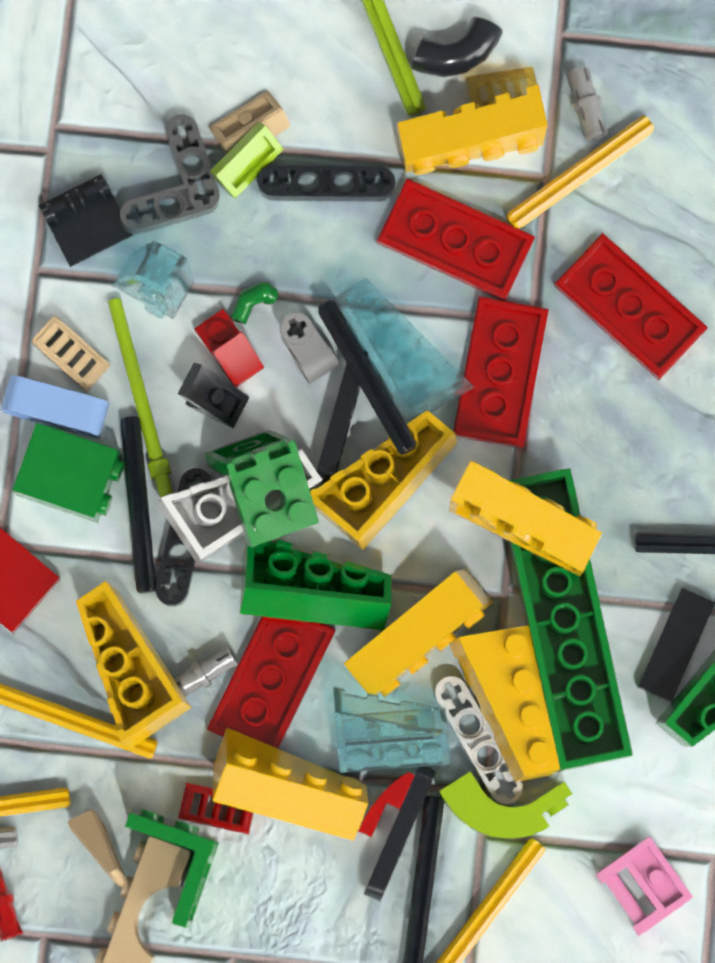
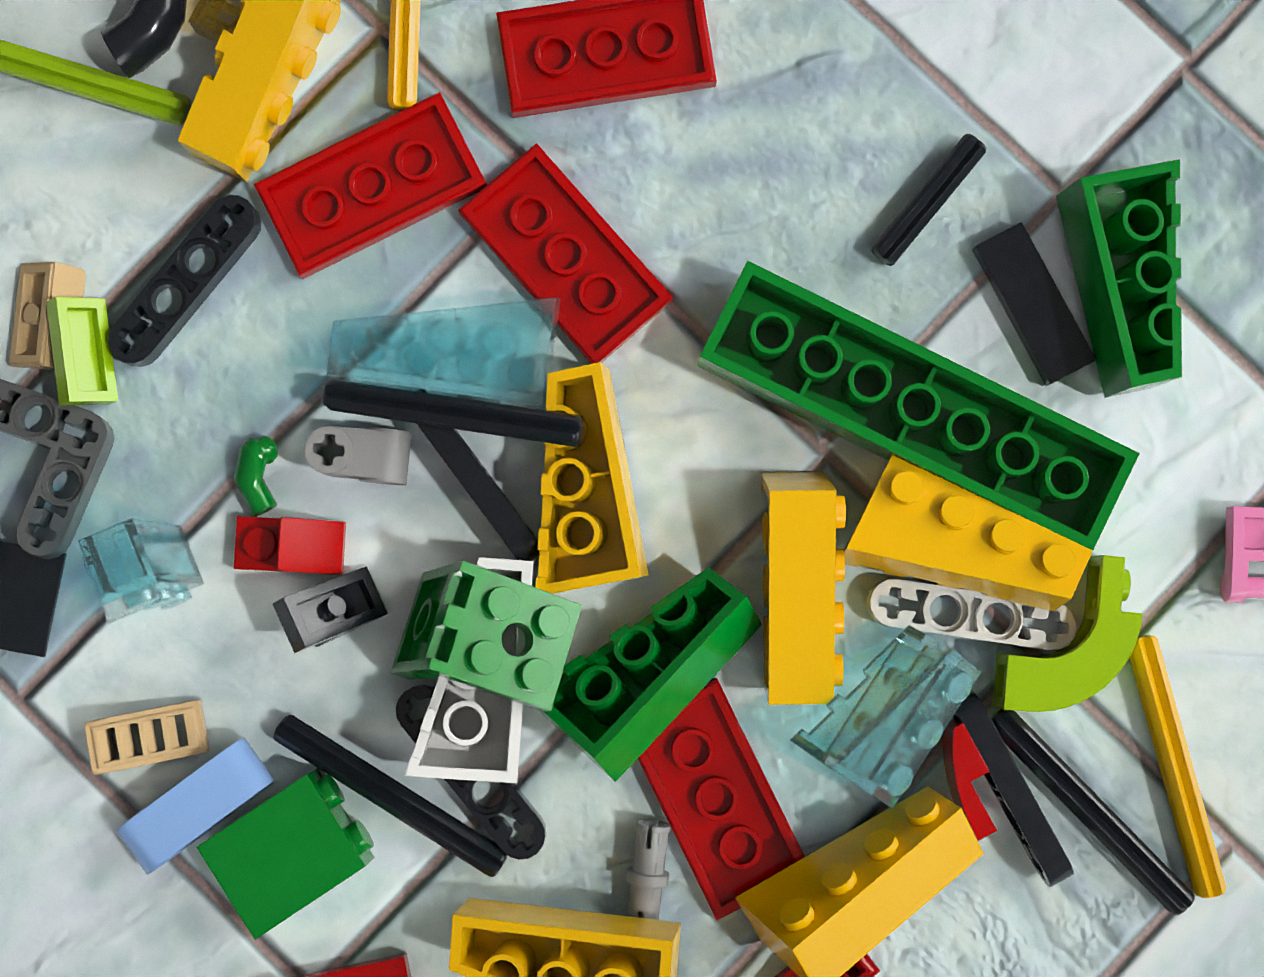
camera: 50 degrees left, 5 degrees up
lime bar [107,298,174,497] -> none
yellow wedge [448,460,603,576] -> none

